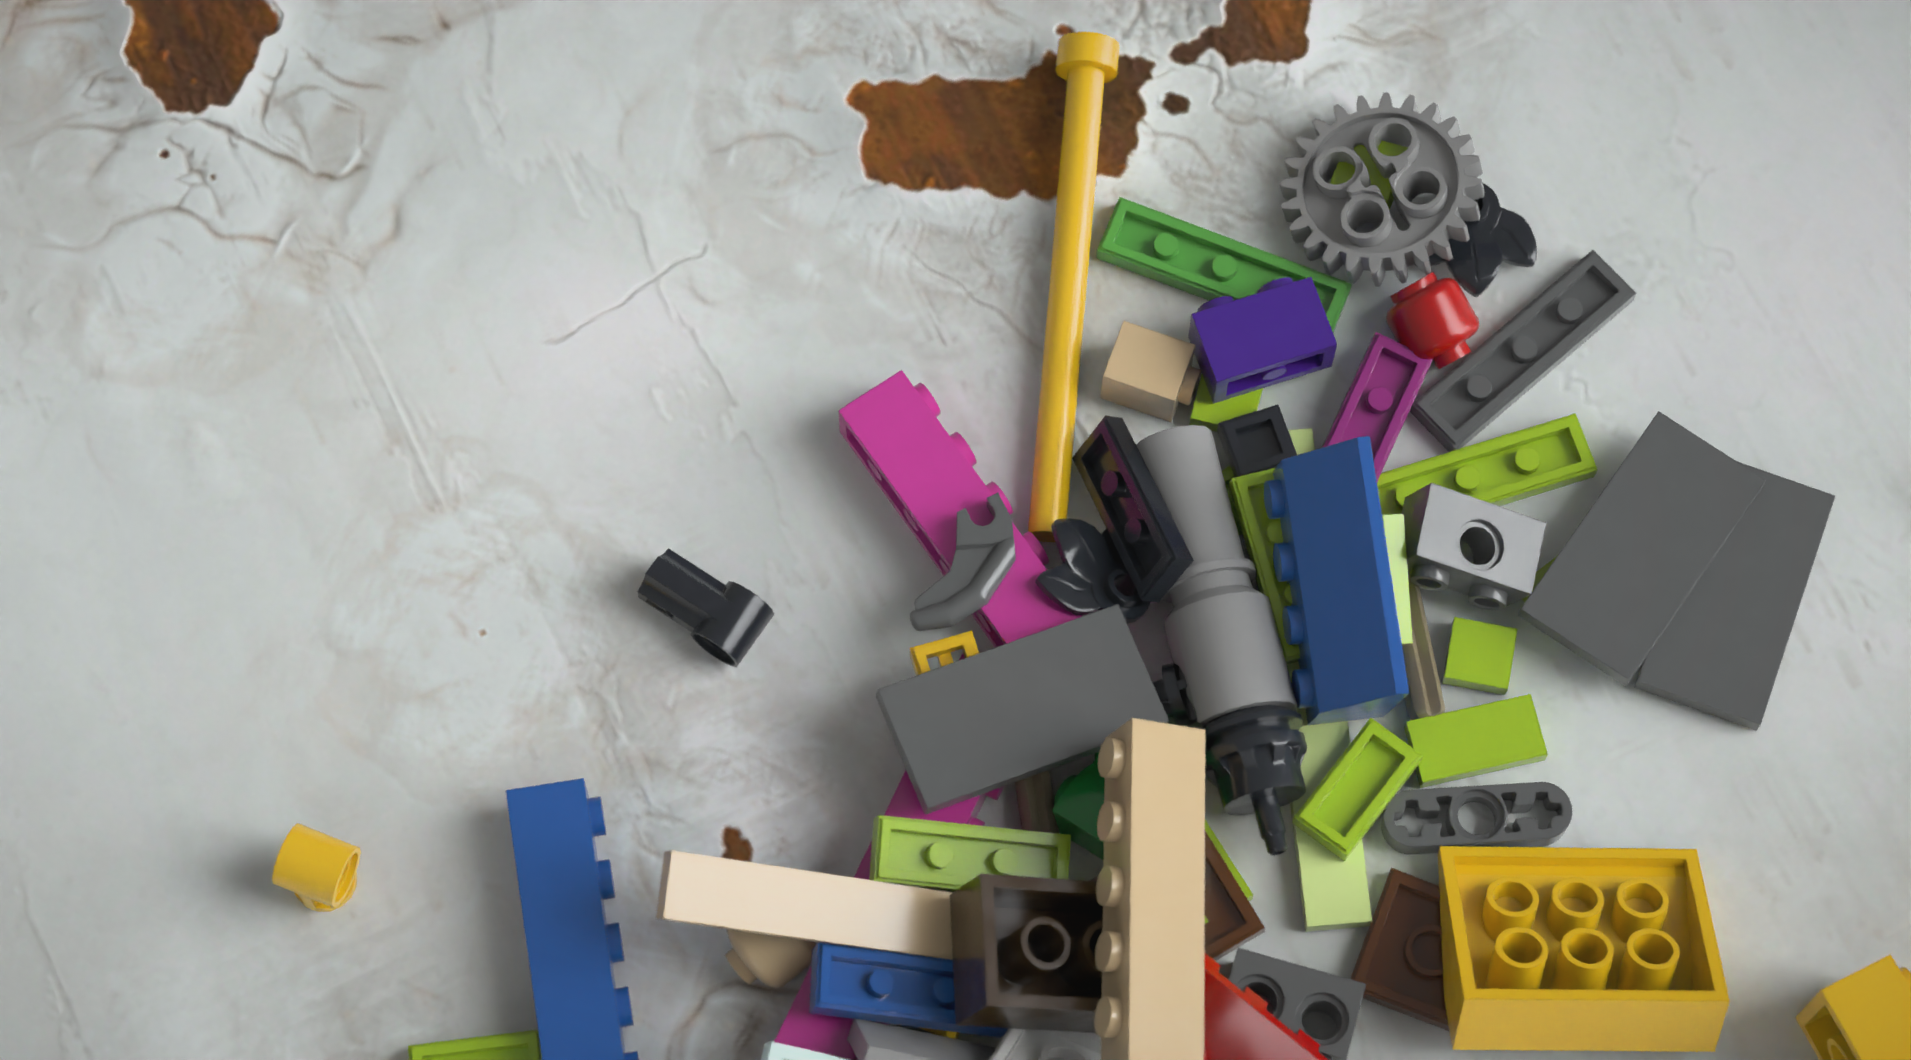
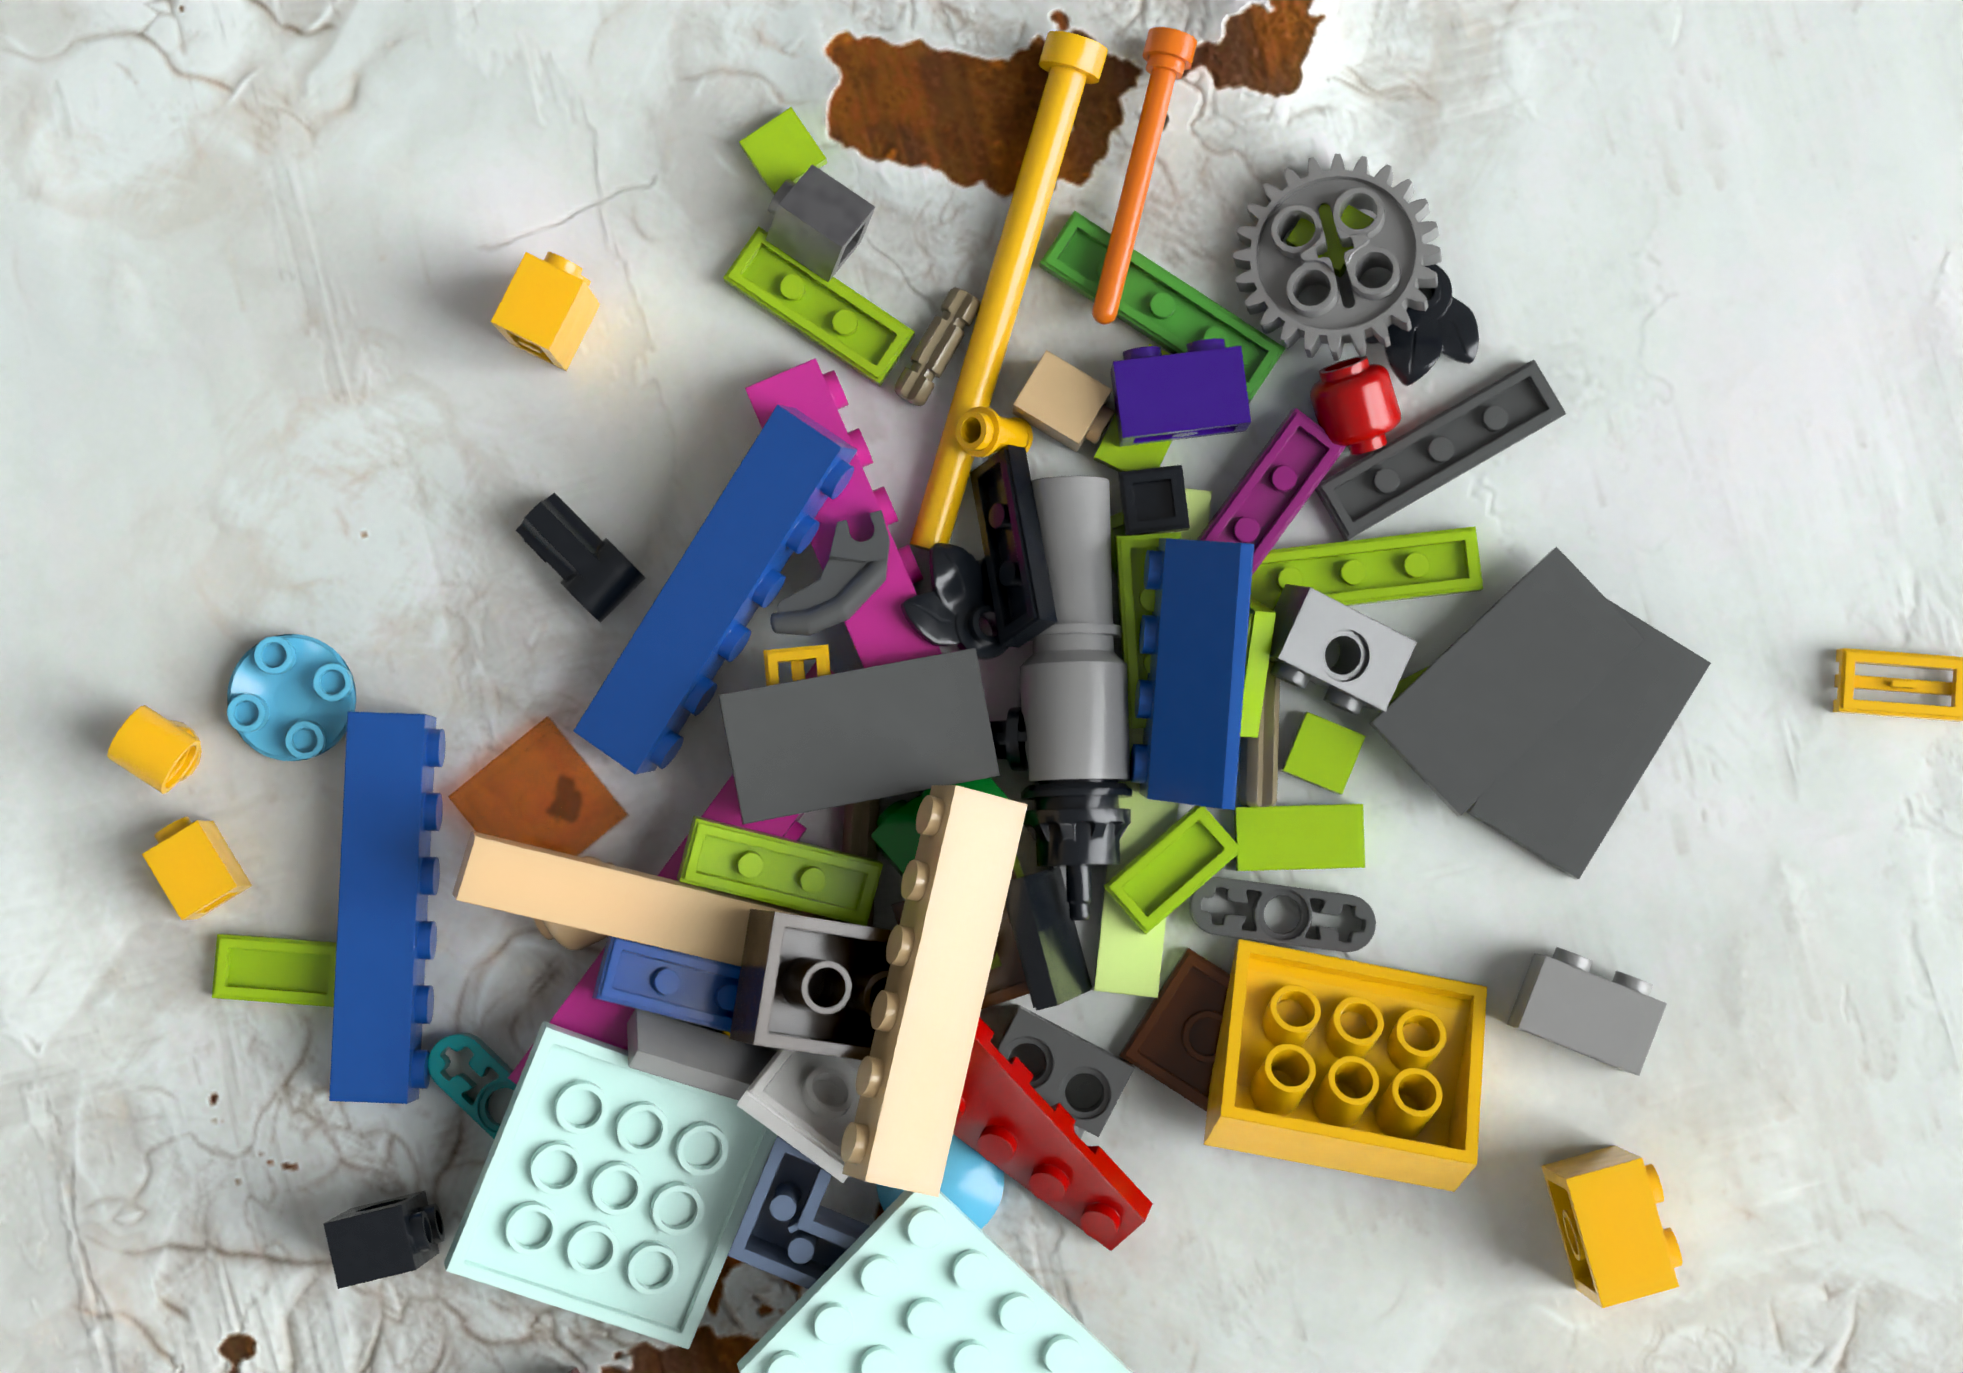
camera: 10 degrees right, 15 degrees up
none -> yellow brick [142,816,252,920]
none -> medium azure dish [227,634,356,761]
none -> clear orange tile [448,716,629,857]
none -> yellow brick [490,252,600,371]
none -> blue brick [573,404,857,774]
none -> lime tile [723,226,915,387]
none -> lime tile [739,107,827,195]
none -> flat silver brick [766,164,875,282]
none -> dark tan axle [895,287,980,407]
none -> yellow pin [956,406,1033,458]
none -> black tile [1005,867,1093,1011]
none -> orange piece [1092,27,1197,325]
none -> light grey brick [1507,947,1667,1076]

